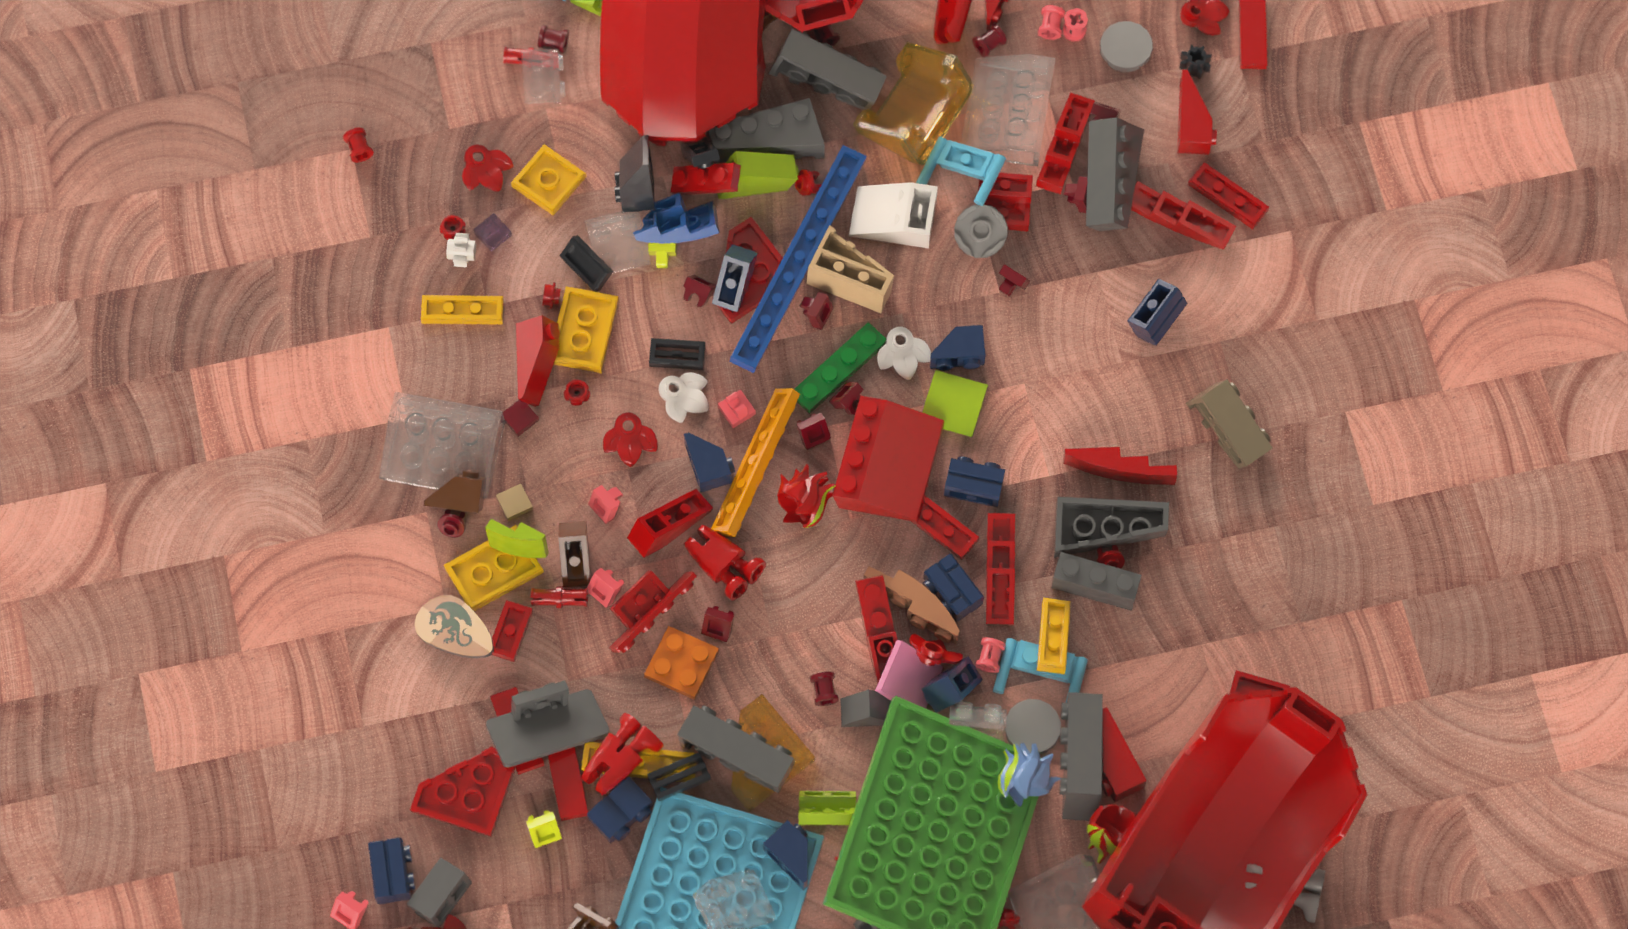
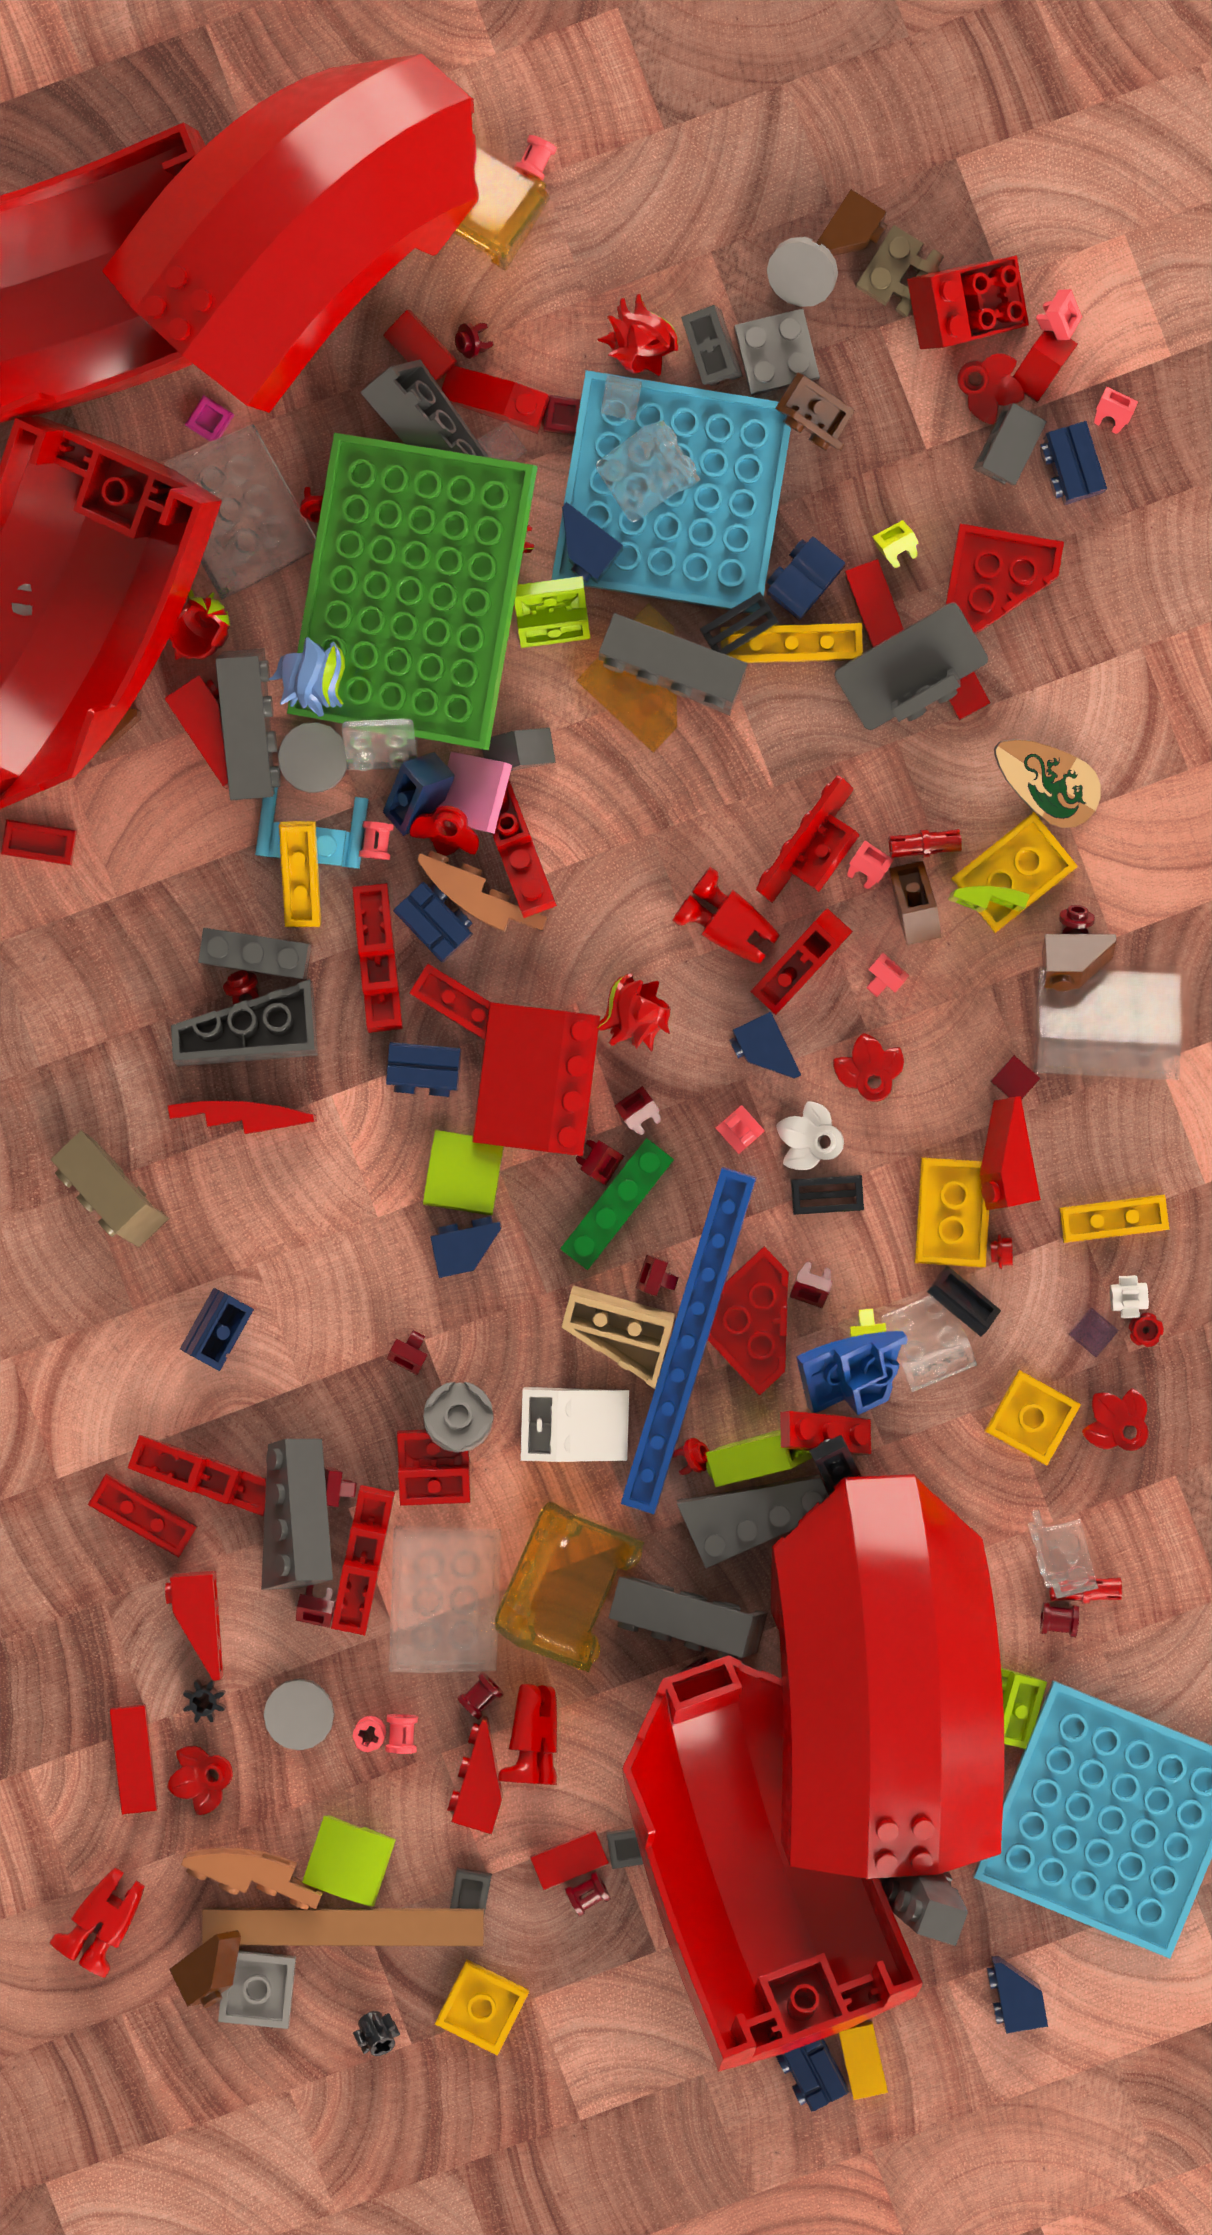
camera: 175 degrees right, 20 degrees up
red plate [491,600,533,662] -> none
tan tile [496,484,533,521] -> none
red plate [563,379,591,406] -> none
red piece [581,712,664,796] -> none
black slope [615,135,655,213] -> none
orange plate [644,626,719,700] -> none
dark red tile [701,606,735,642] -> none
light orange plate [711,388,800,537] -> none
slope [712,245,758,312] -> none
dark red bush [810,671,839,706] -> none
white plate [877,327,931,380] -> none
medium azure plate [916,136,1006,206] -> none

